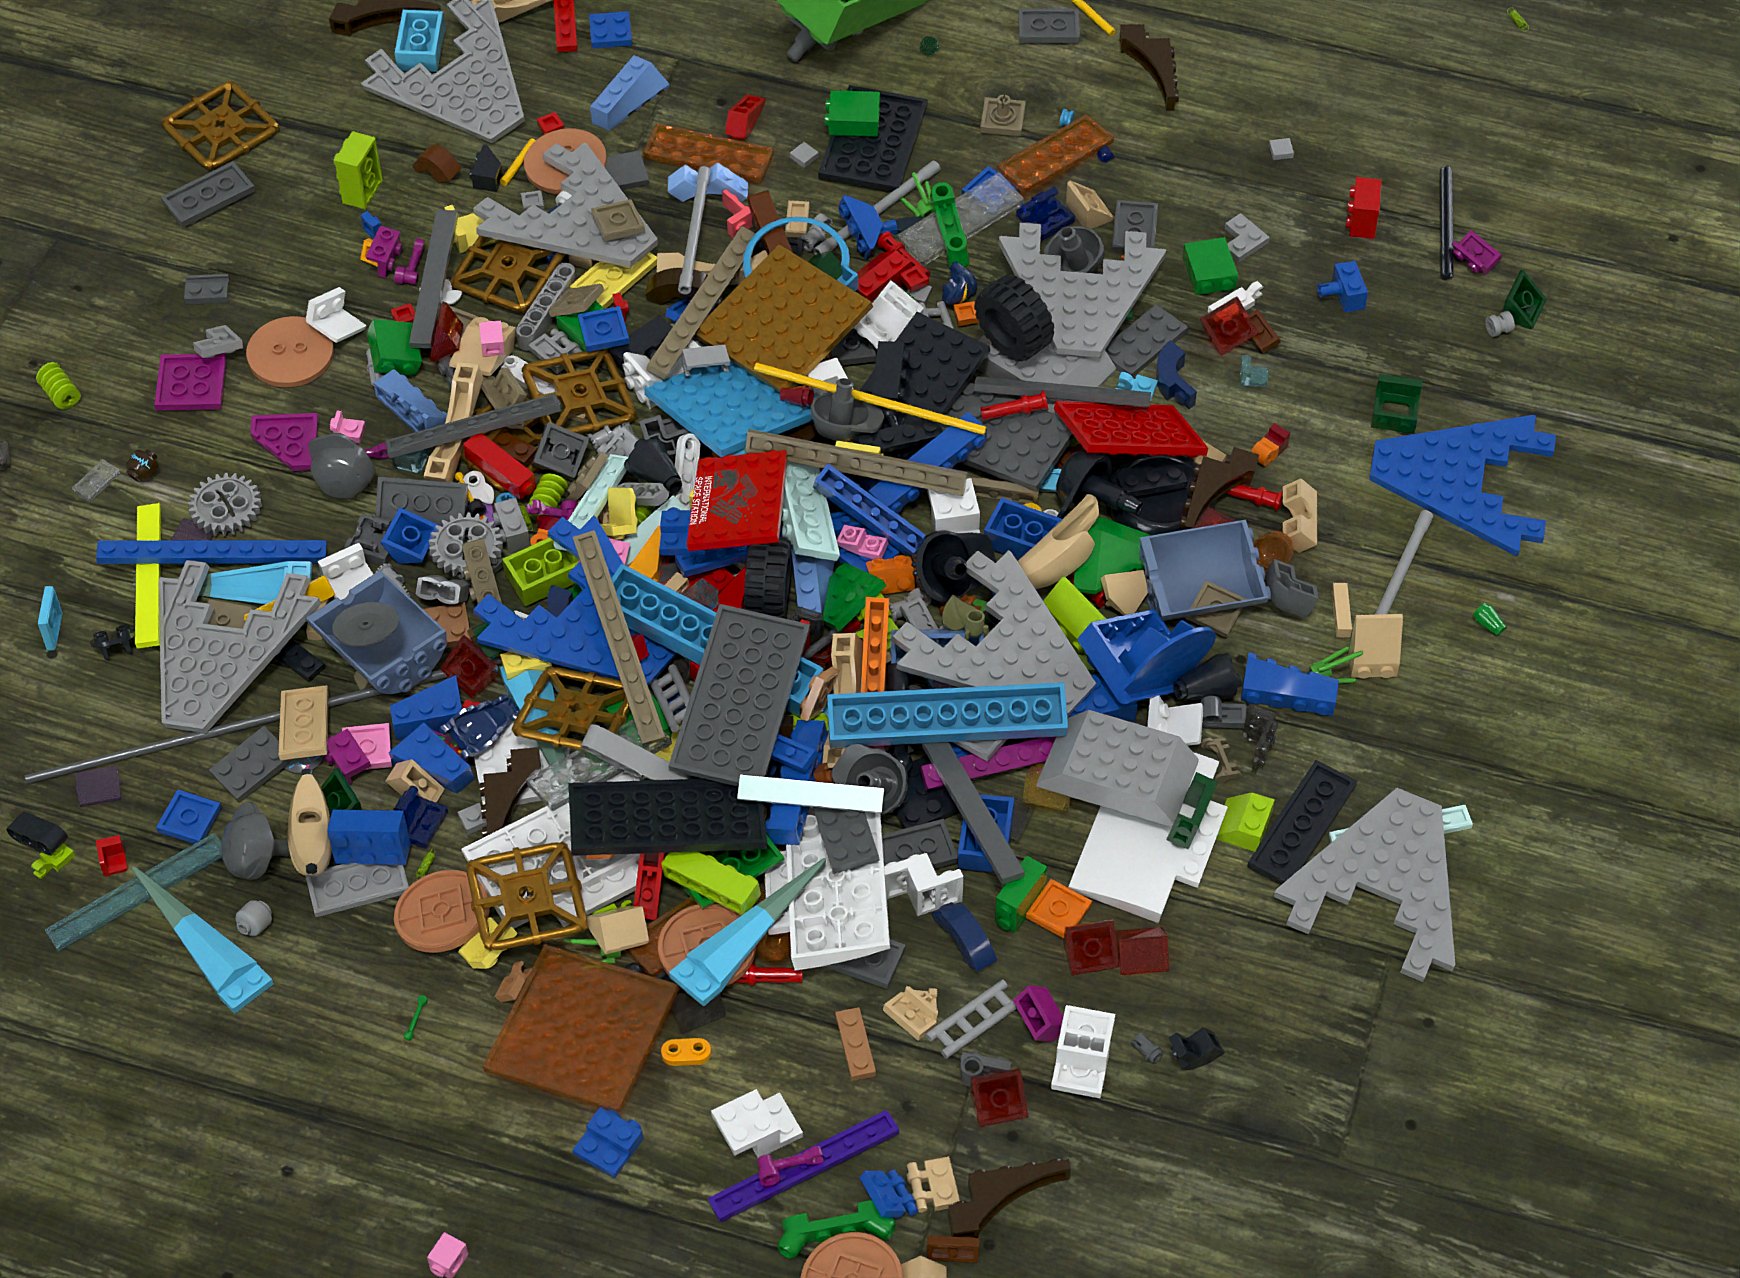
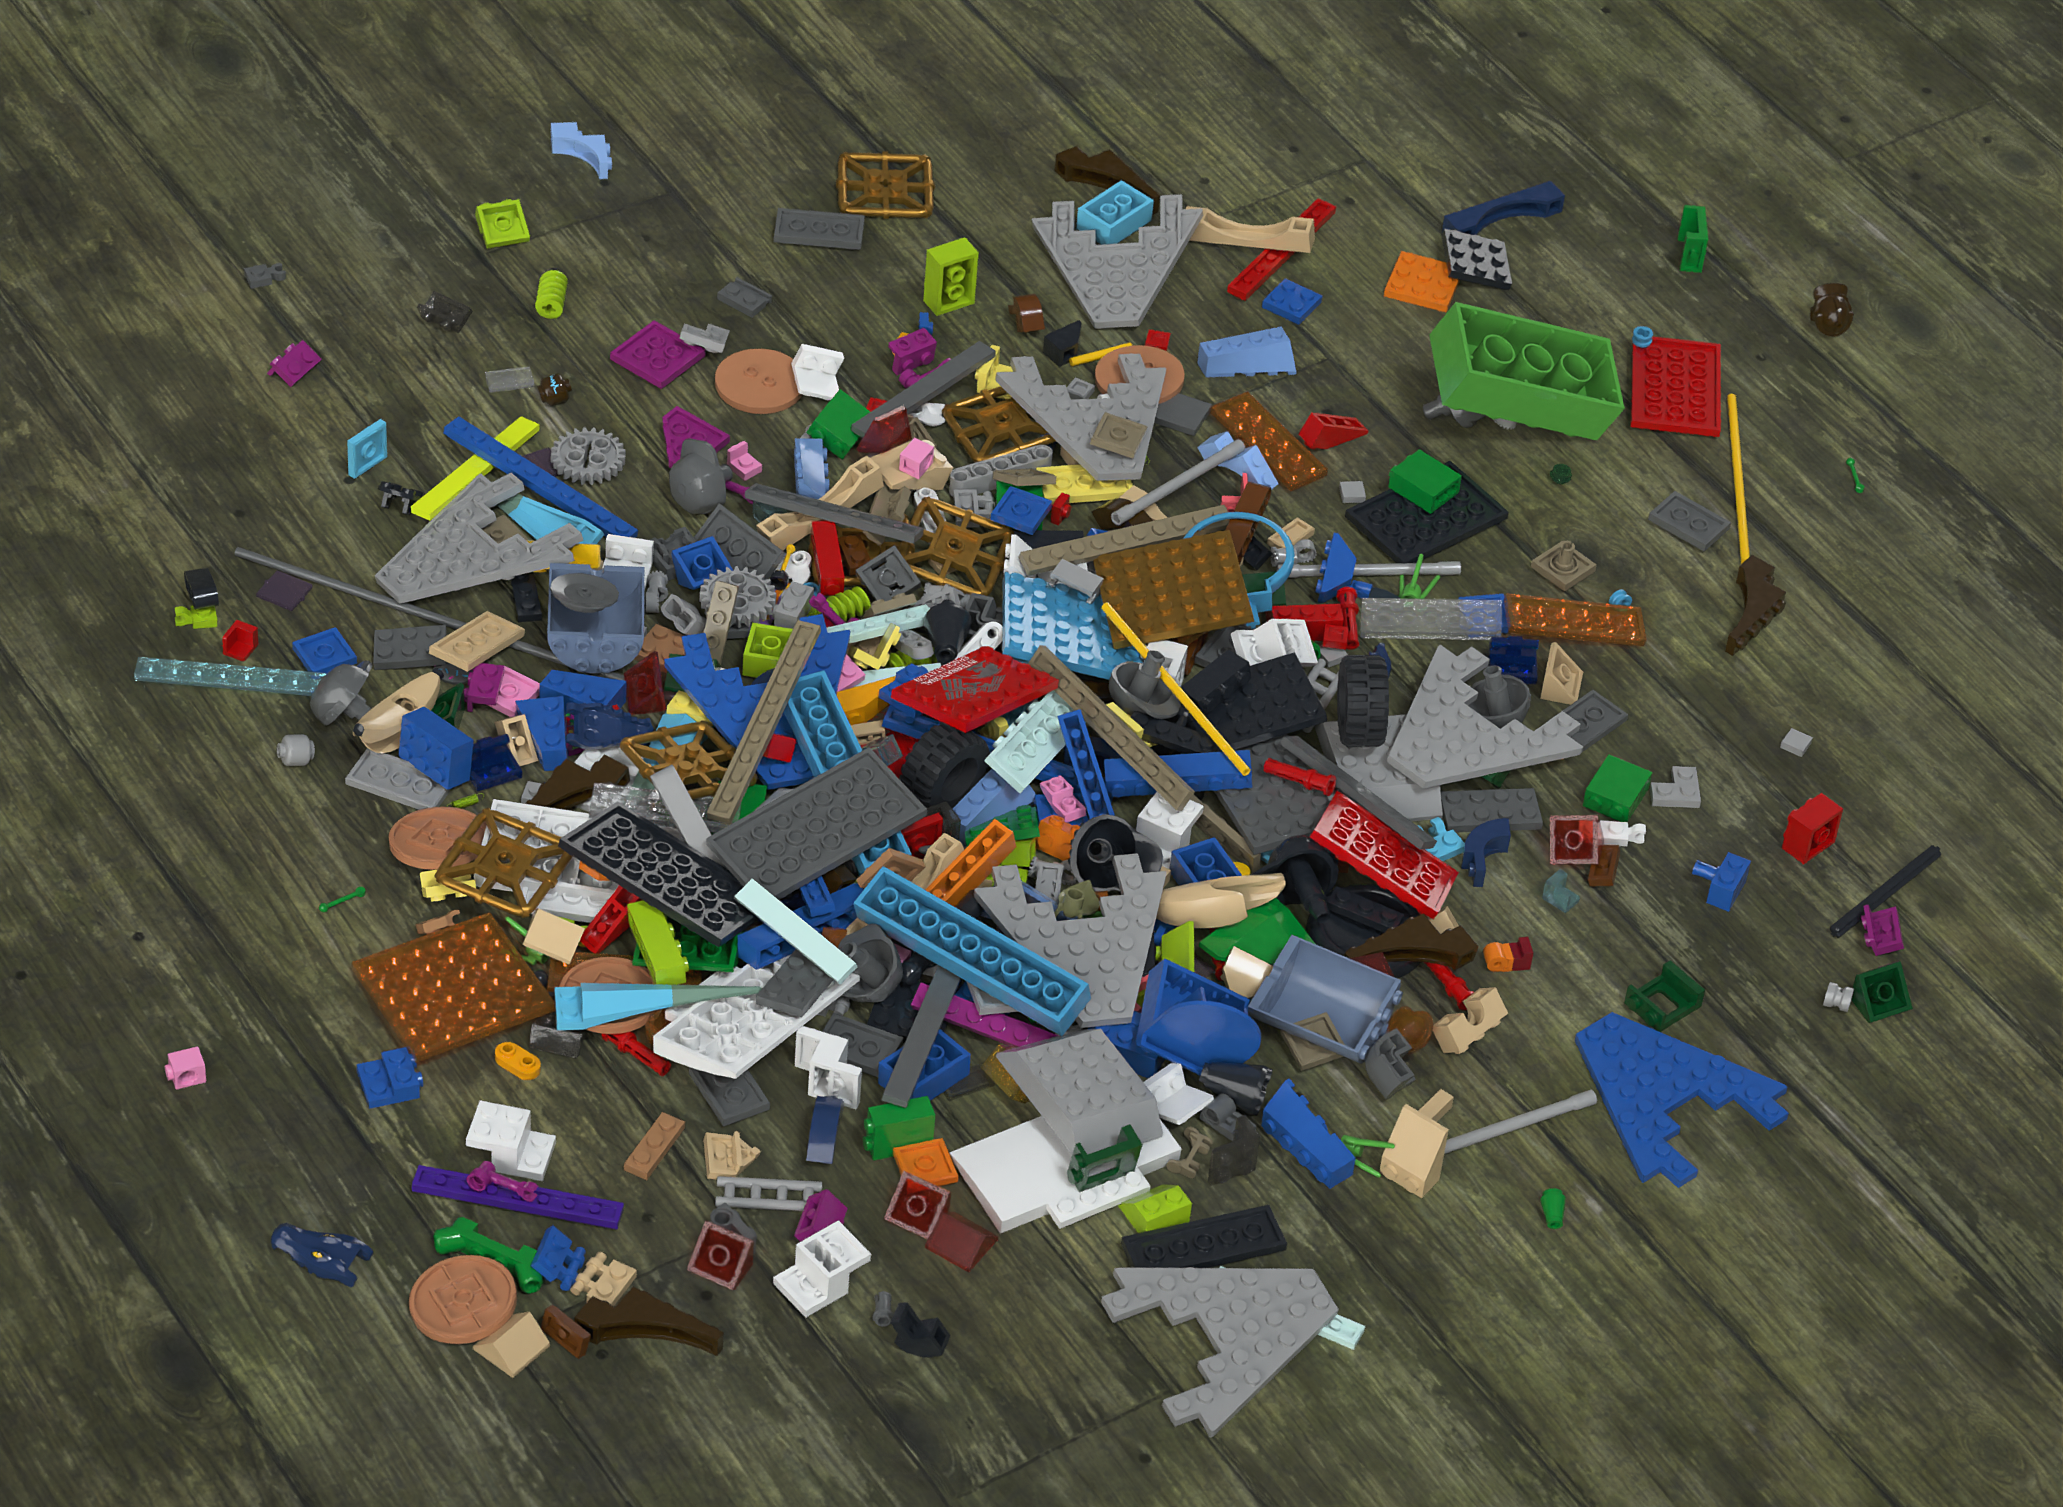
camera: 35 degrees right, 10 degrees down
medium azure plate [132,866,274,1014] -> none
dark red cone [780,385,814,407] -> none
green plate [930,182,970,267] -> none
clear blue hinge [1097,144,1115,163] -> none

